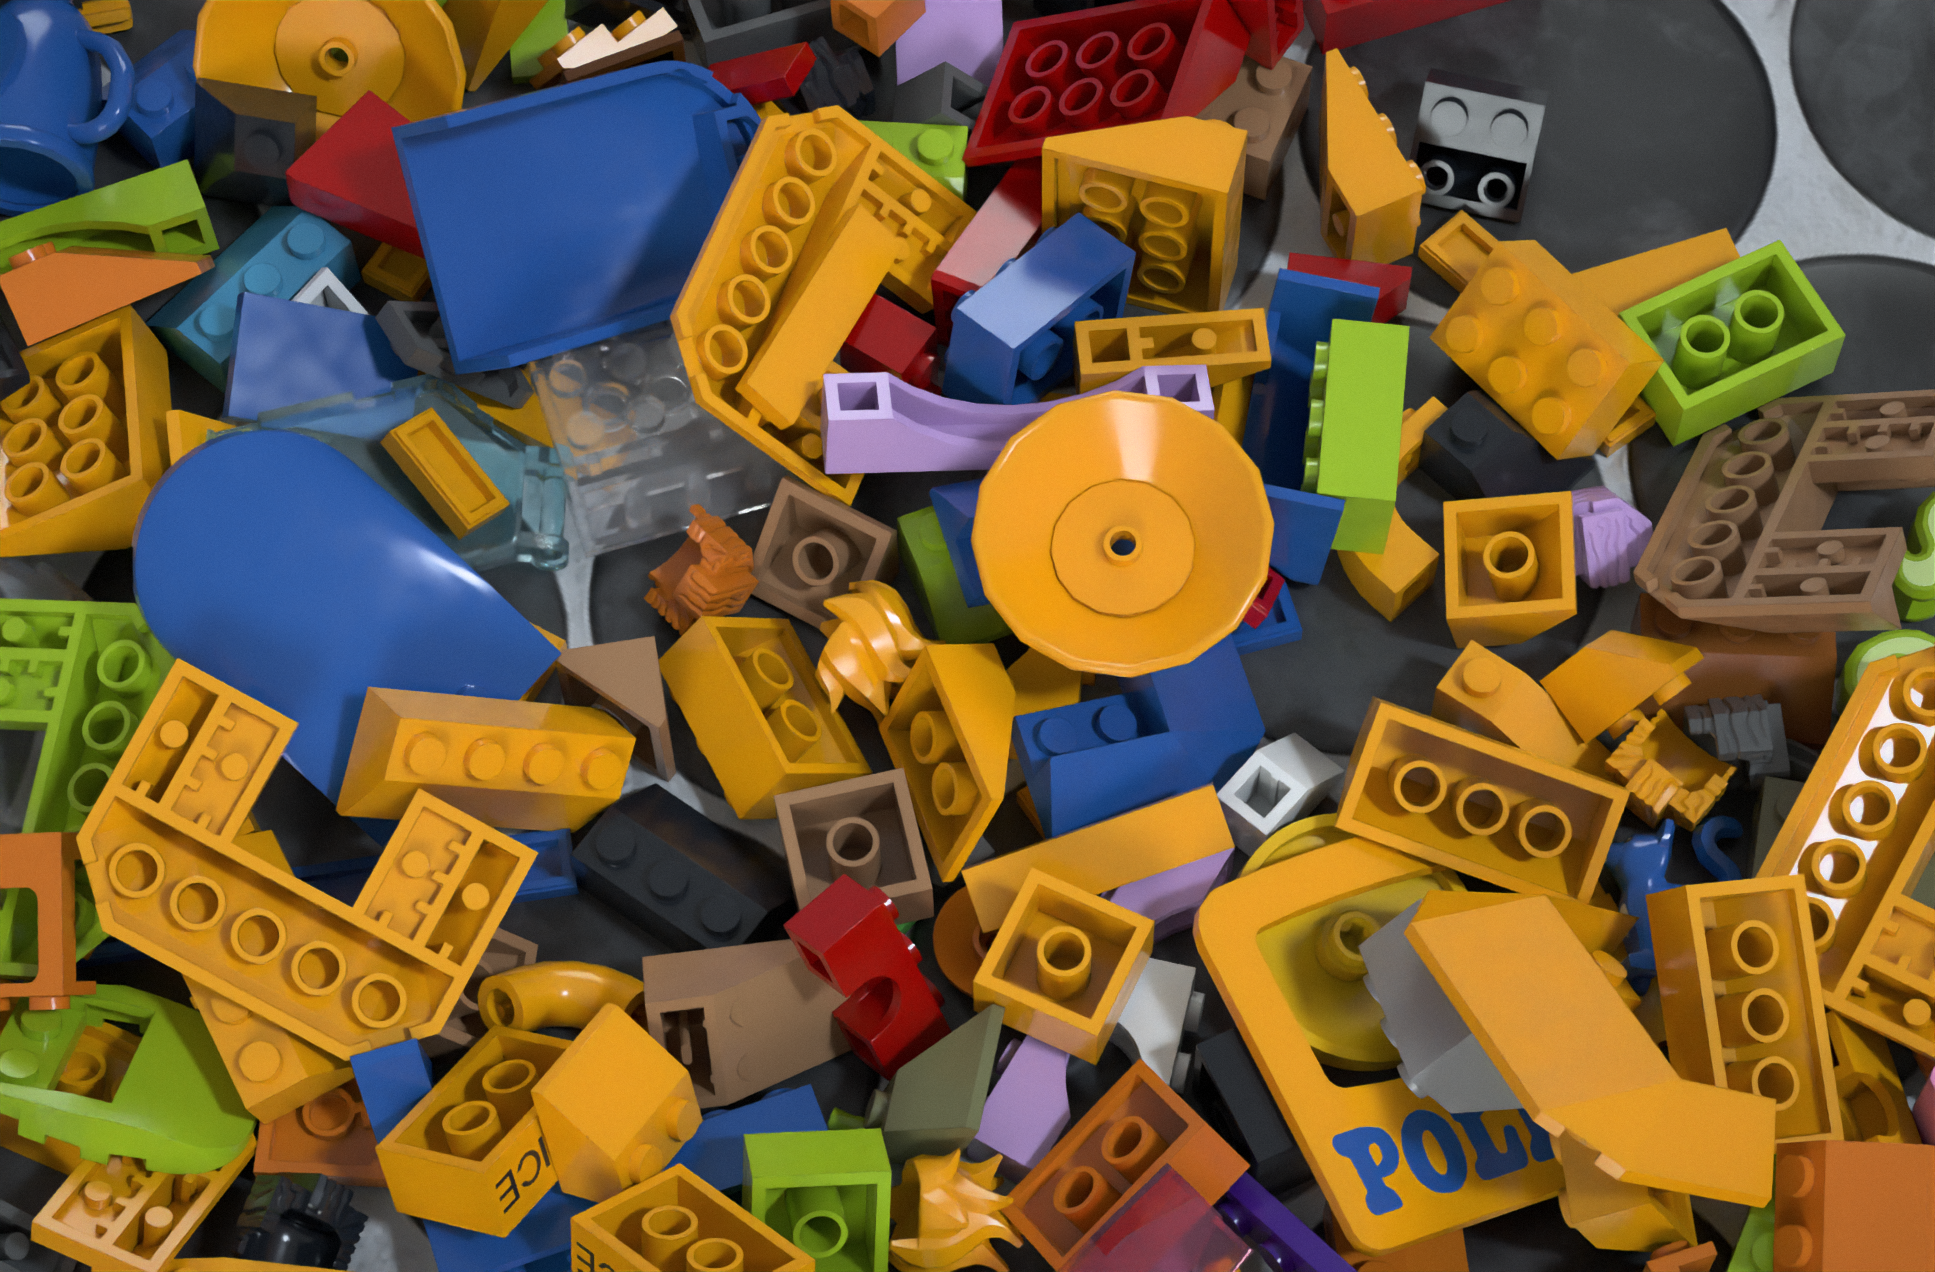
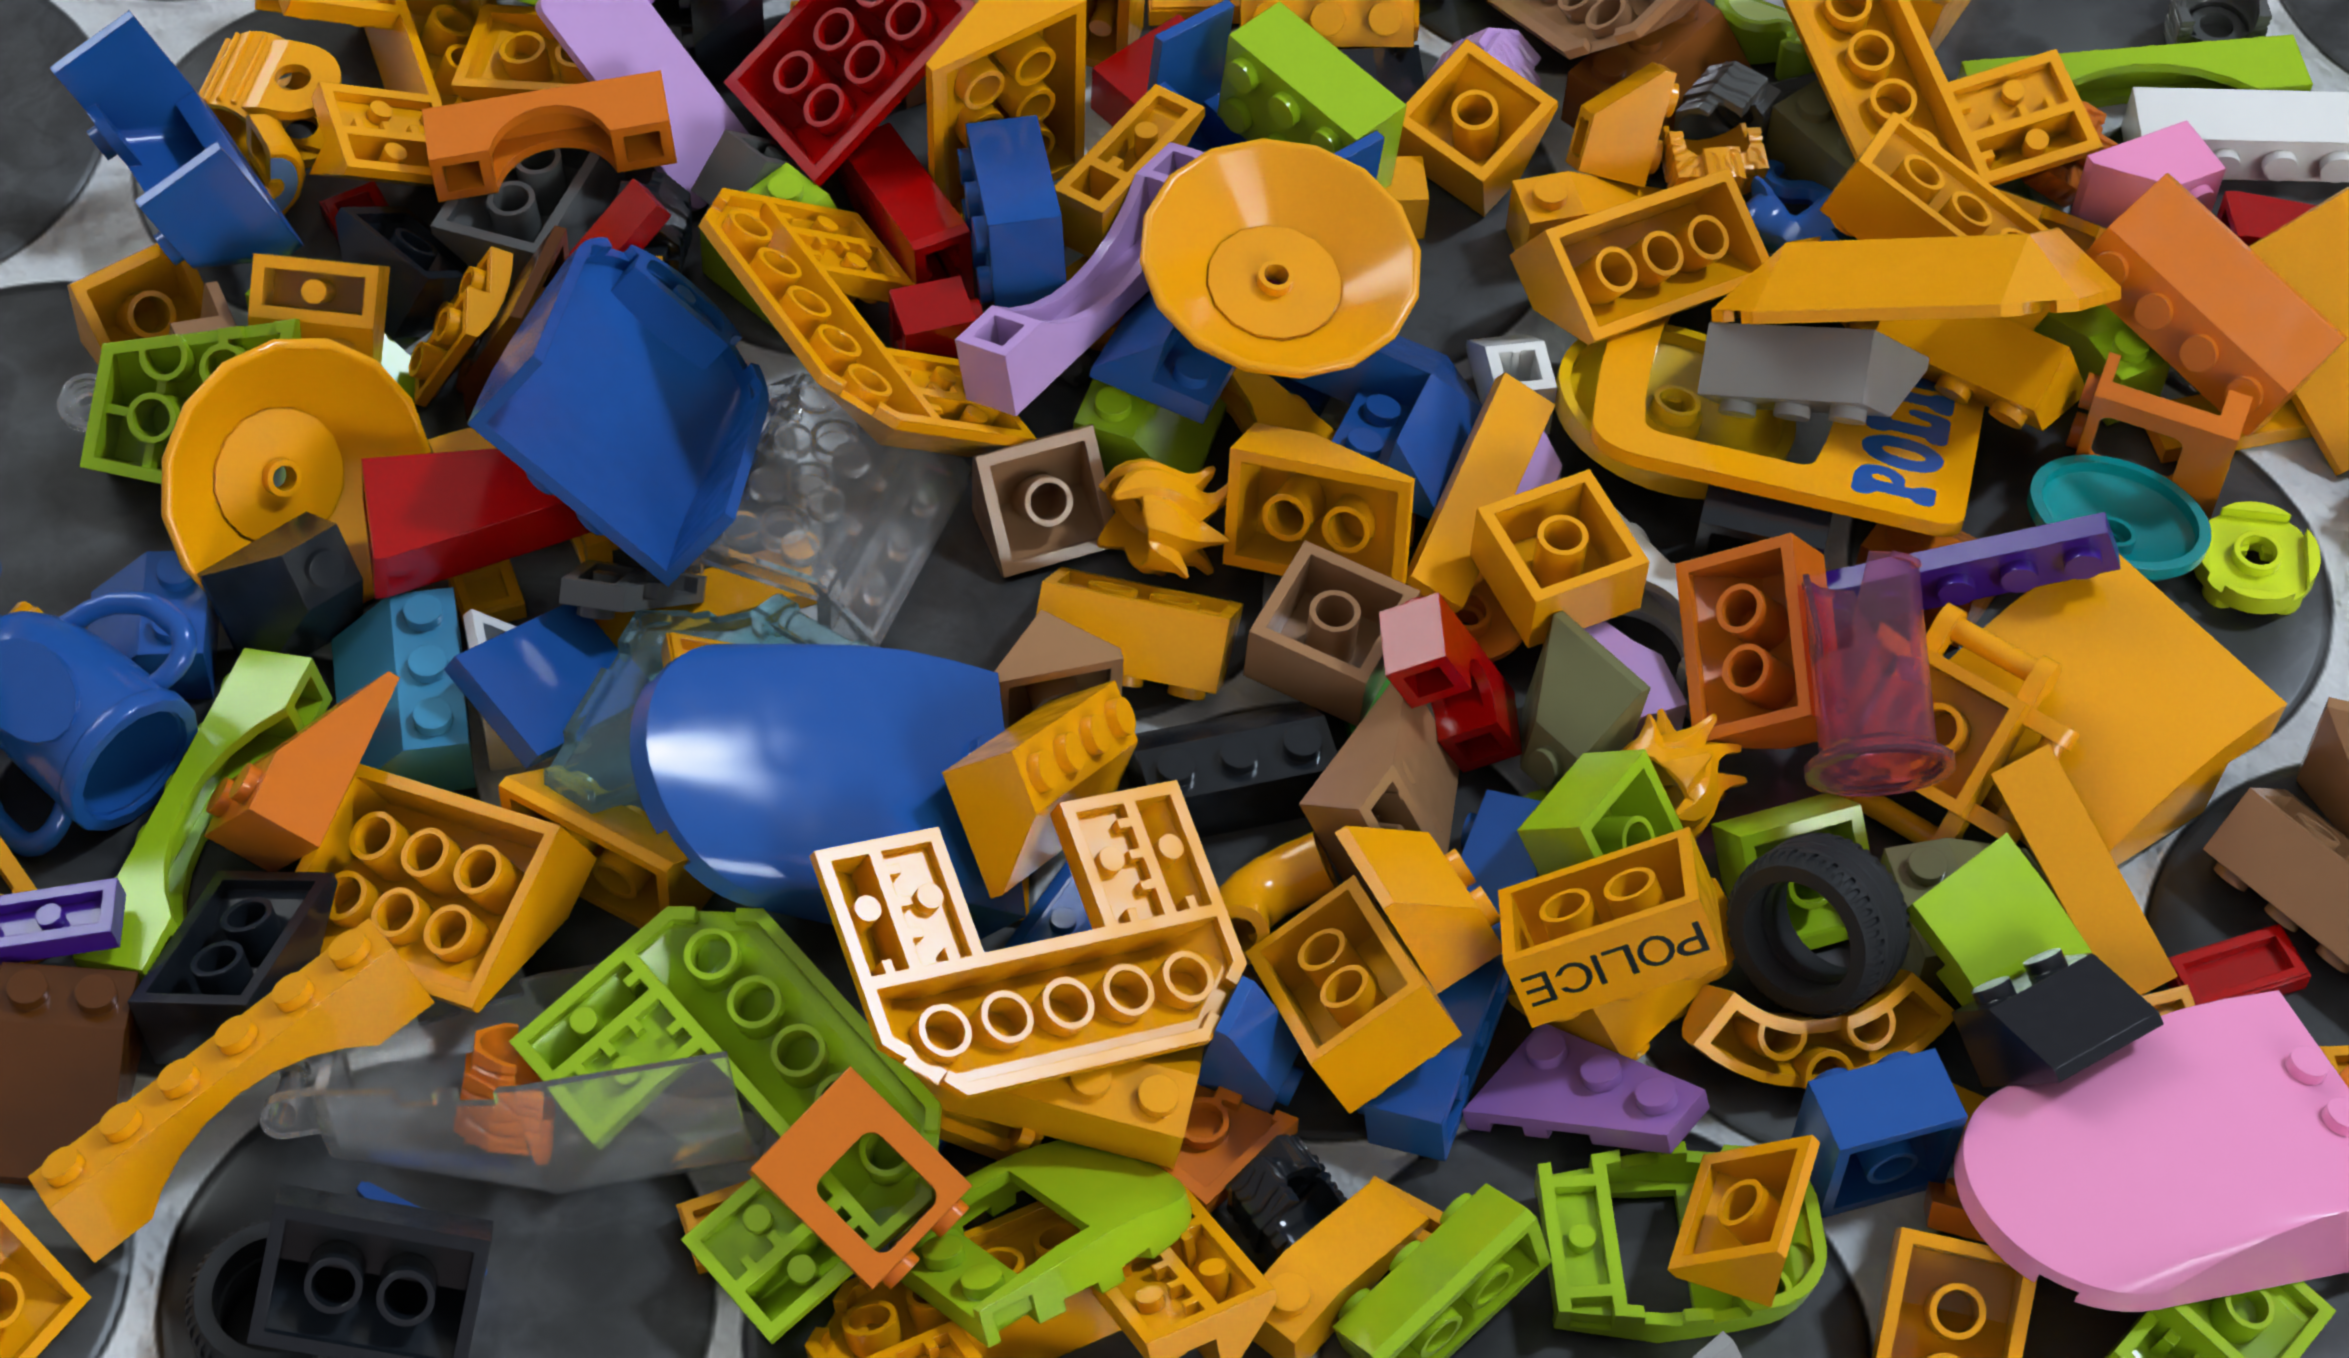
camera: 55 degrees left, 10 degrees down
orange hair [644,504,759,636] -> none
light orange tile [735,203,904,430] -> none

